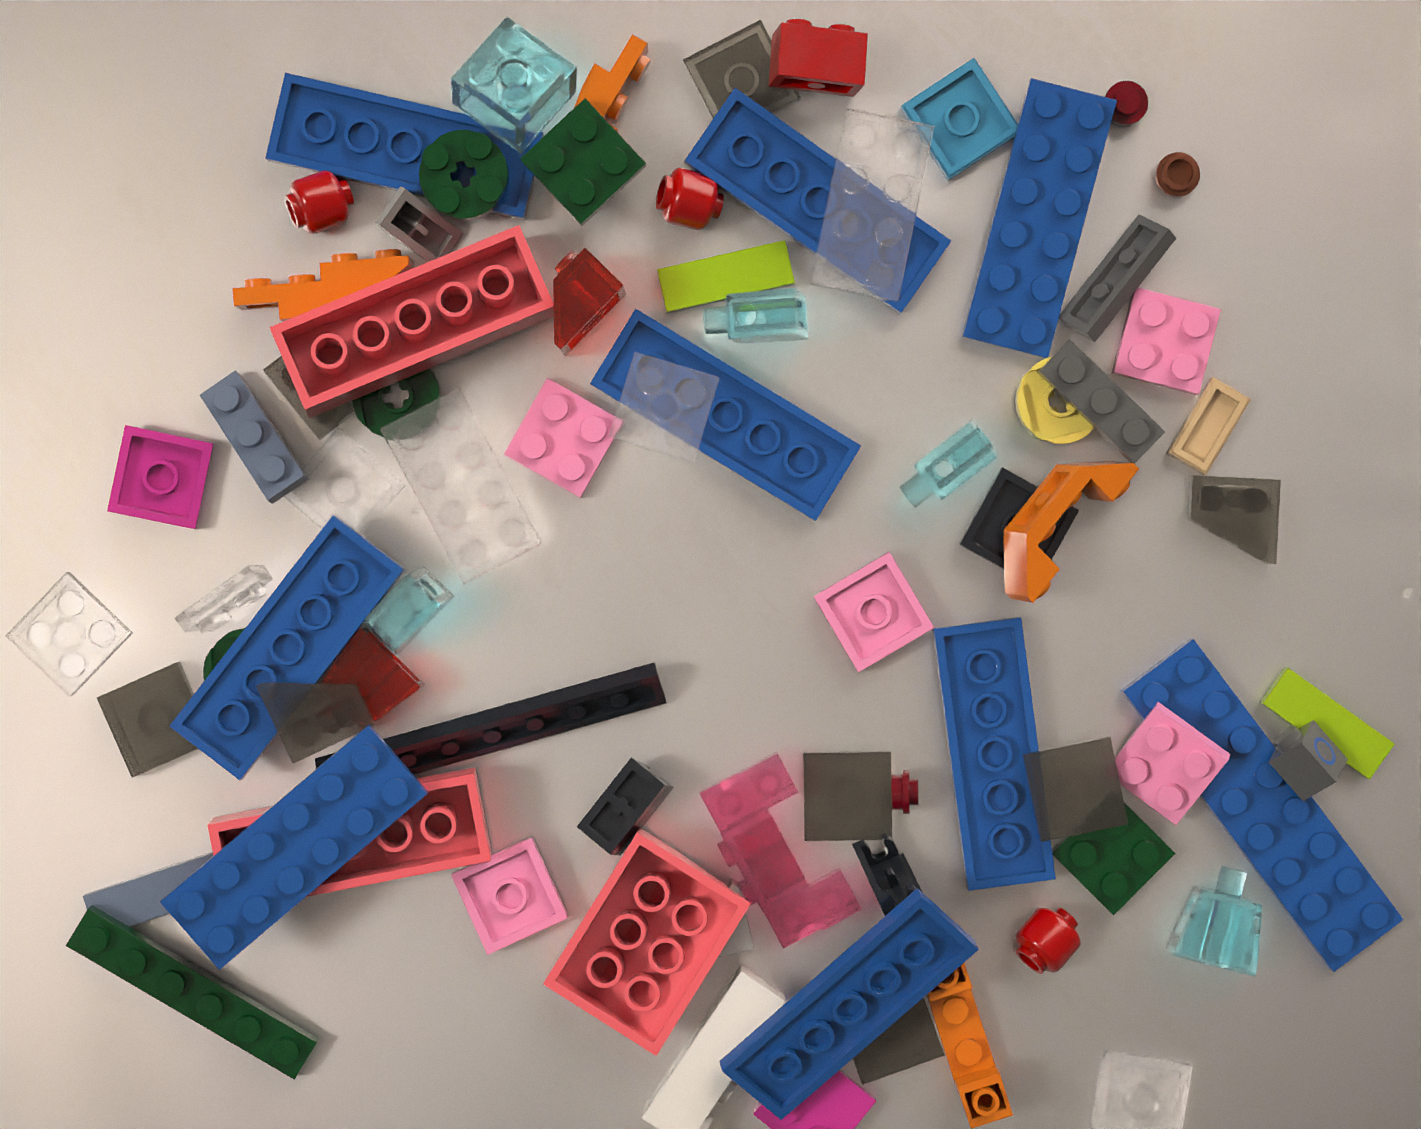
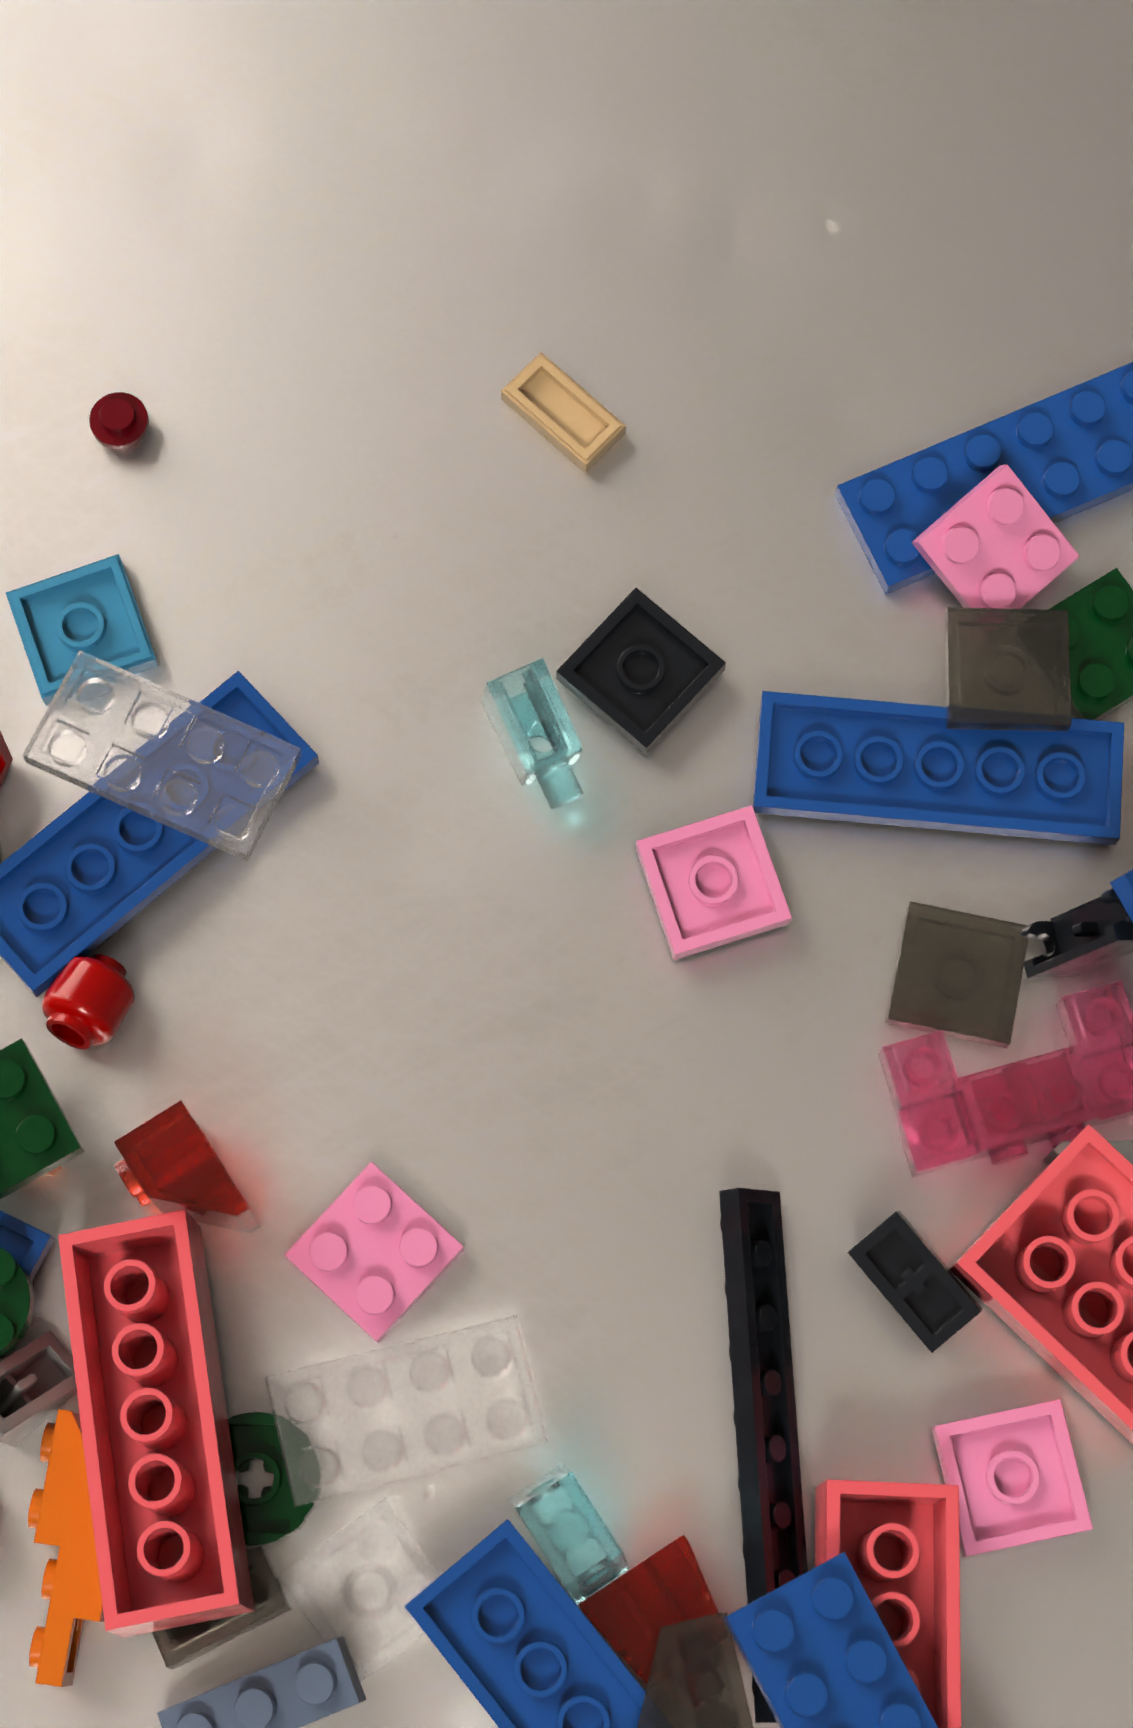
camera: 80 degrees left, 15 degrees down
blue plate [590,308,861,521] -> none
clear plate [609,352,720,463] -> none
lime tile [657,240,795,313] -> none
clear light blue torso [703,288,808,343] -> none
dark red plate [891,770,919,814] -> none
blue plate [962,78,1117,358] -> none
orange slope [1004,461,1139,603] -> none
light yellow plate [1015,357,1094,444] -> none
dark grey plate [1037,340,1165,464] -> none
dark grey plate [1059,214,1176,342] -> none
bright pink plate [1112,288,1221,395] -> none
copper plate [1155,152,1200,197] -> none
clear smoke wing [1187,475,1281,565] -> none
lime tile [1259,667,1395,780] -> none
dark grey brick [1269,720,1348,801] -> none

